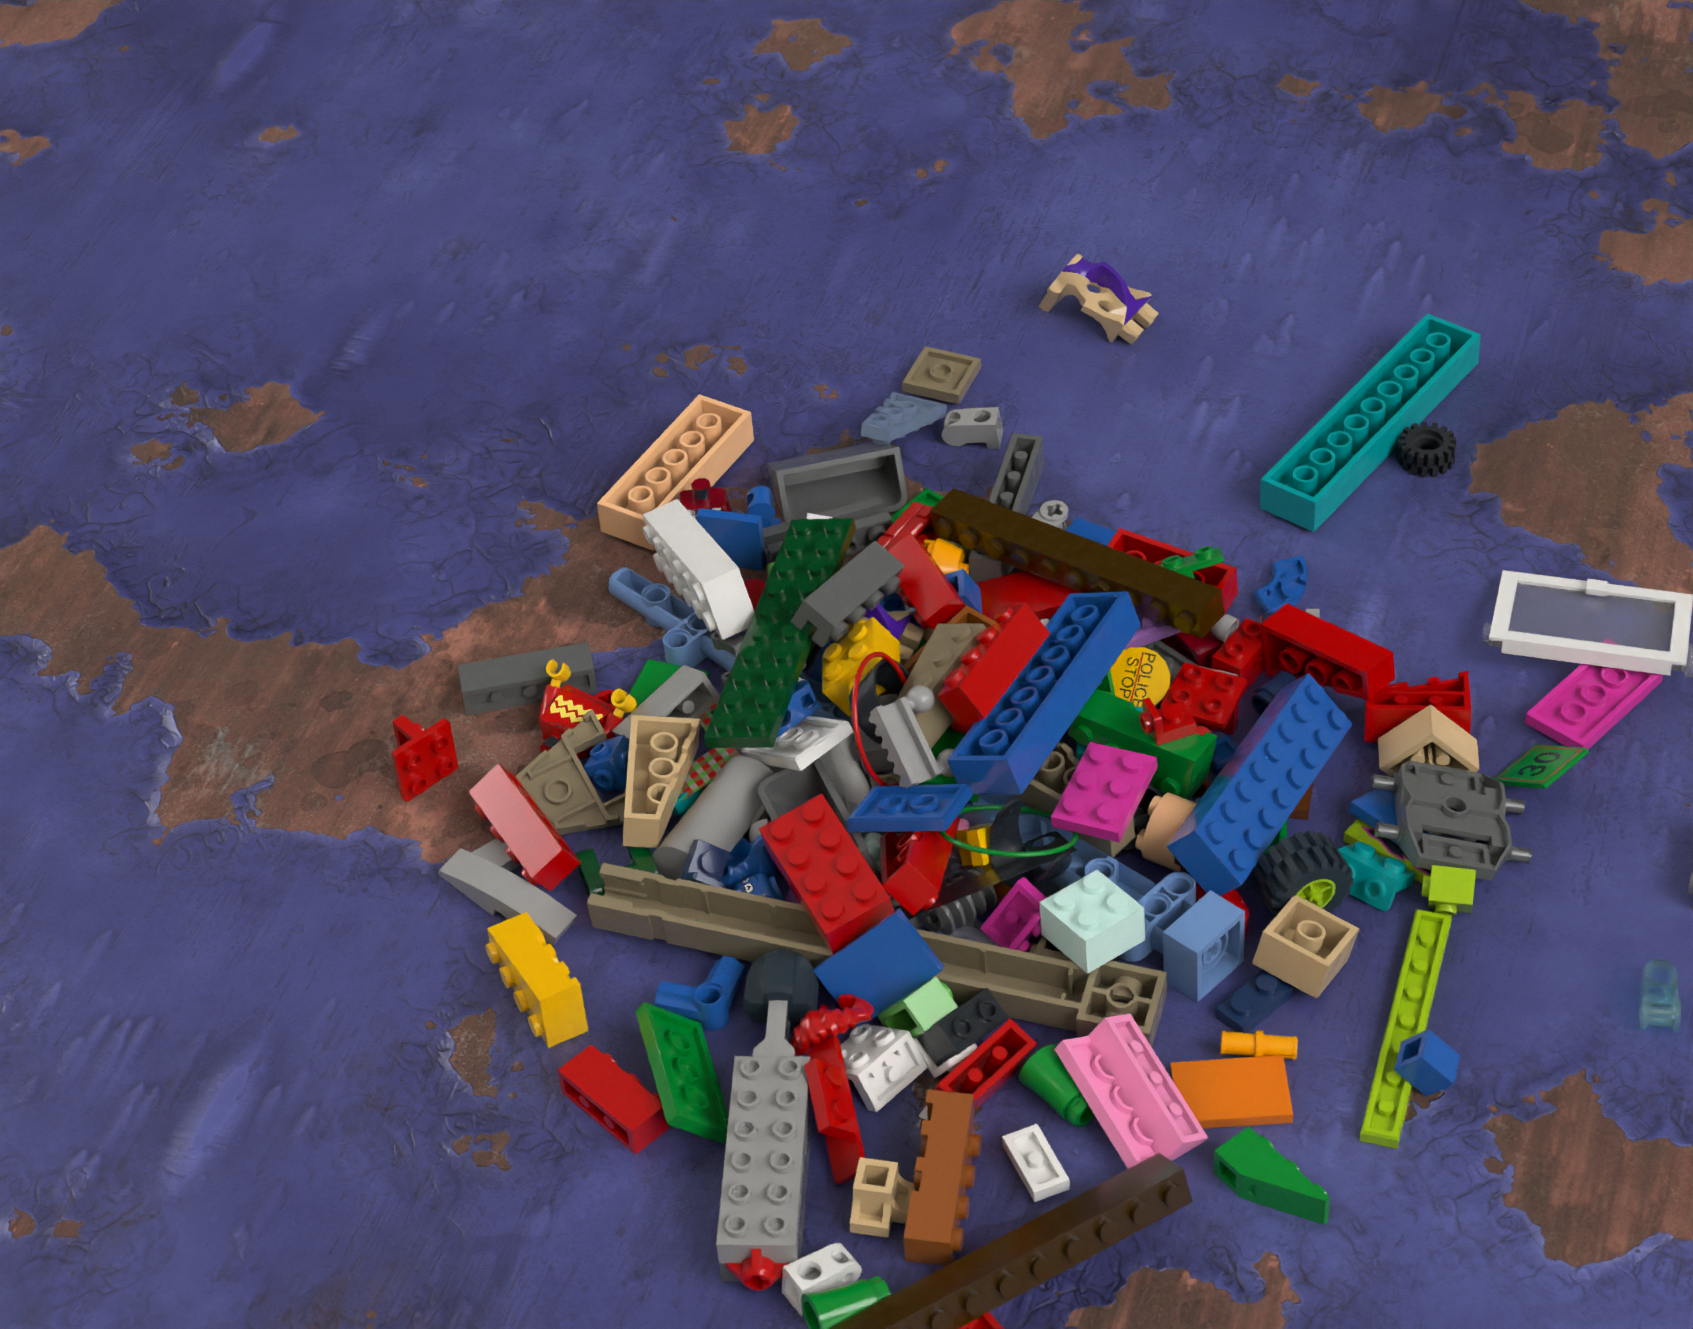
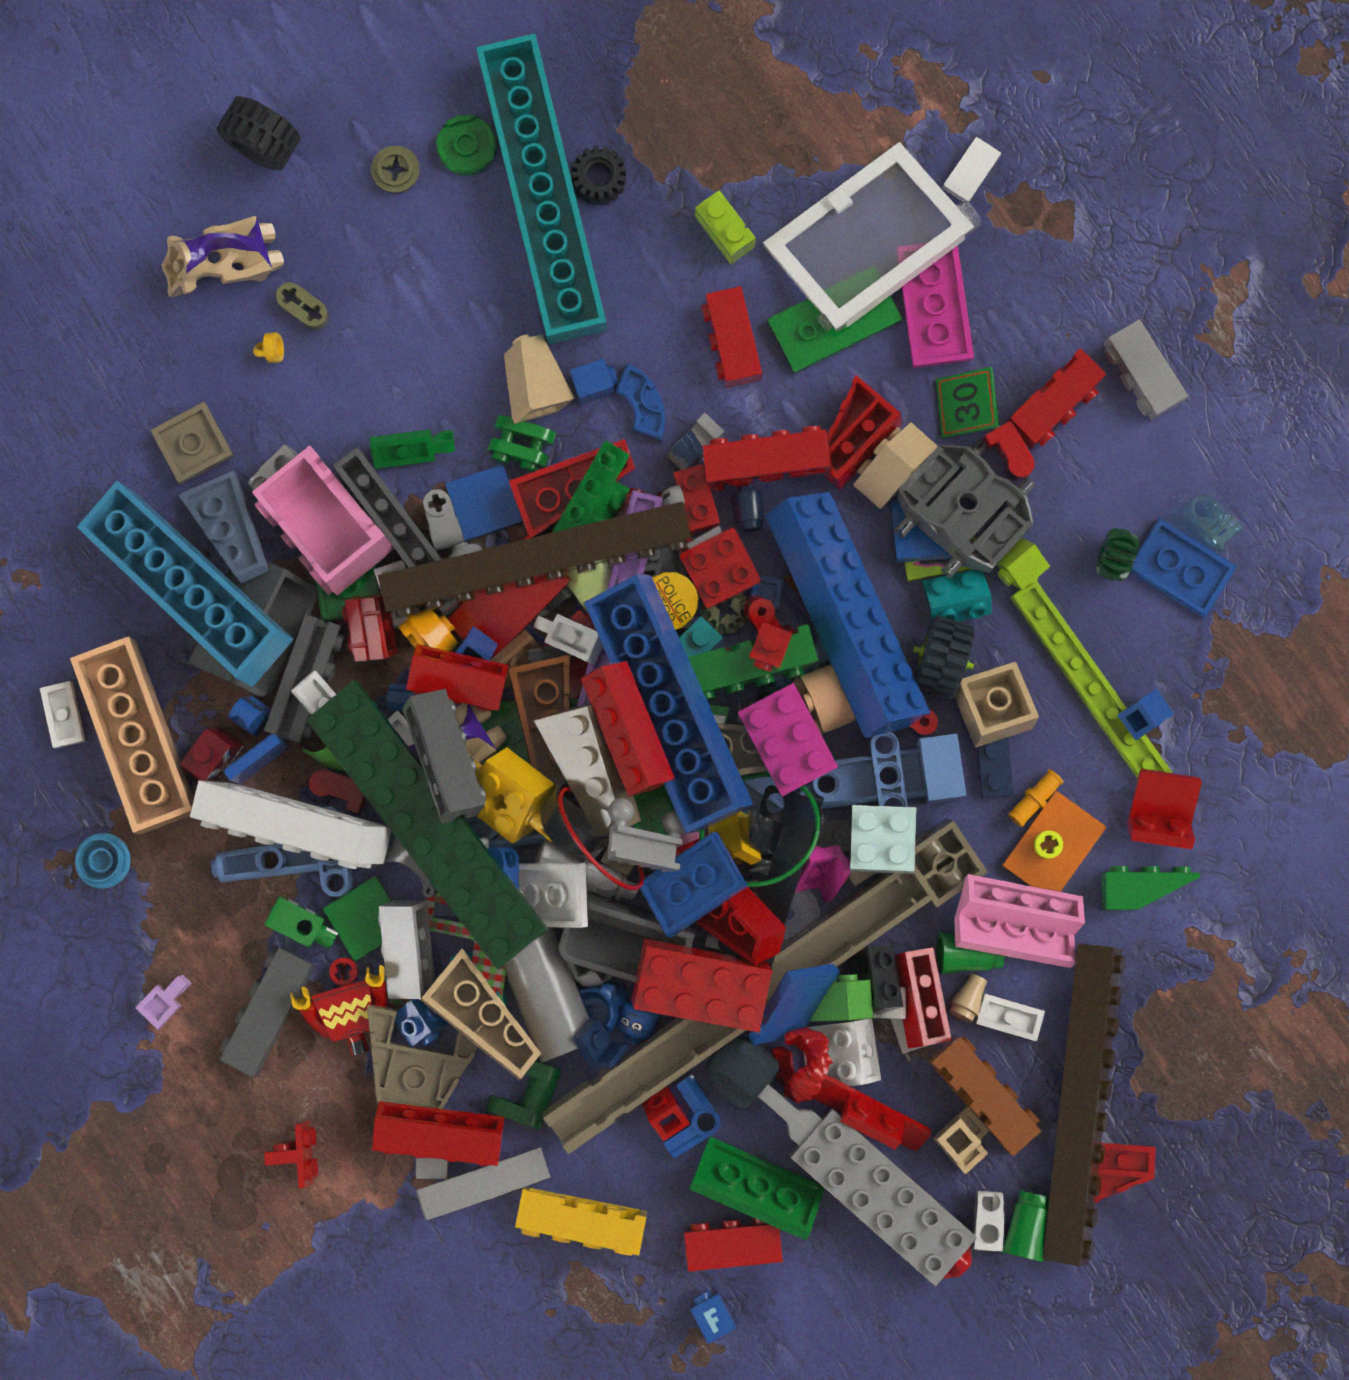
camera: 55 degrees left, 40 degrees up
none -> white plate [40,681,86,749]
none -> dark azure piece [75,833,131,889]
none -> dark azure brick [77,481,294,687]
none -> lavender plate [136,975,192,1030]
none -> black tyre [216,96,301,171]
none -> bright pink windscreen [252,445,395,596]
none -> yellow tile [253,332,284,363]
none -> green torso [265,894,338,949]
none -> olive beam [276,282,329,330]
none -> green plate [370,429,455,469]
none -> olive gear [371,145,420,194]
none -> green tile [436,115,497,176]
none -> green brick [487,415,556,472]
none -> tan slope [504,334,575,424]
none -> blue brick [569,358,618,405]
none -> red brick [641,1086,690,1141]
none -> blue brick [690,1289,736,1344]
none -> lime brick [695,190,756,264]
none -> red brick [701,286,762,388]
none -> green plate [767,266,903,374]
none -> tan cone [949,974,987,1023]
none -> red leg [982,420,1035,481]
none -> red wedge [1007,348,1106,450]
none -> neon yellow bush [1034,831,1063,859]
none -> dark green gear [1096,528,1139,582]
none -> red bracket [1127,769,1202,850]
none -> blue tile [1130,517,1237,619]

